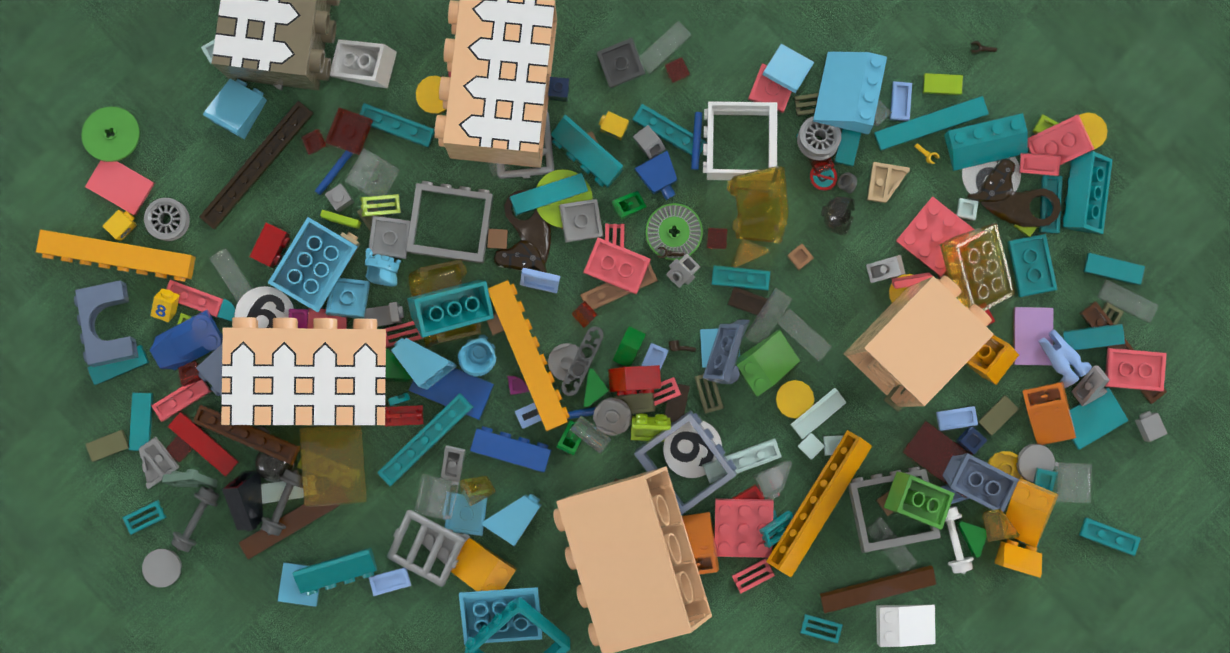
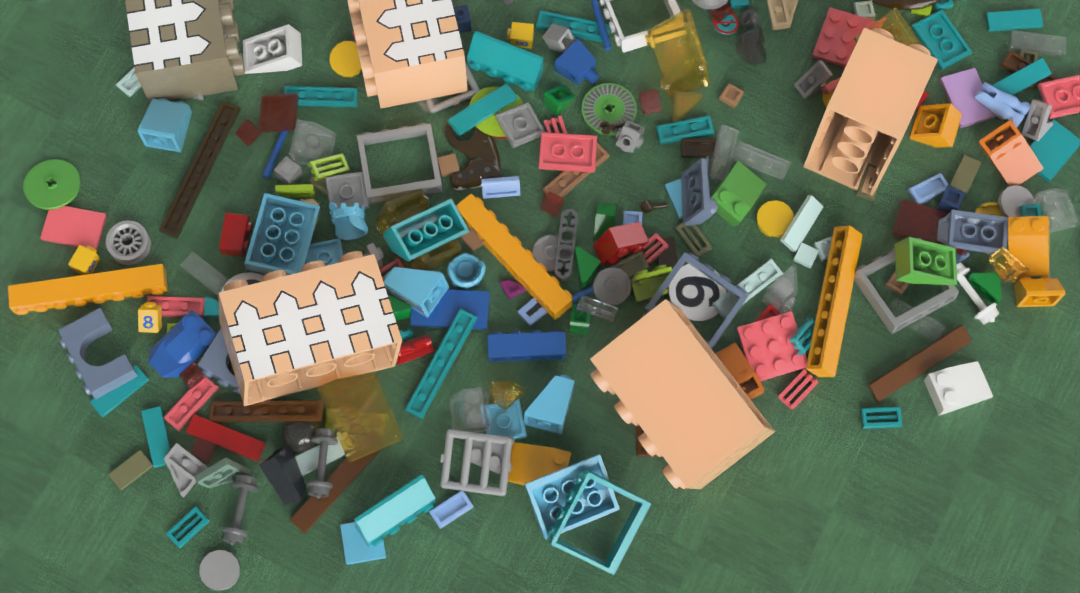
camera: 20 degrees left, 15 degrees down
light grey slope [441,445,466,481] -> none

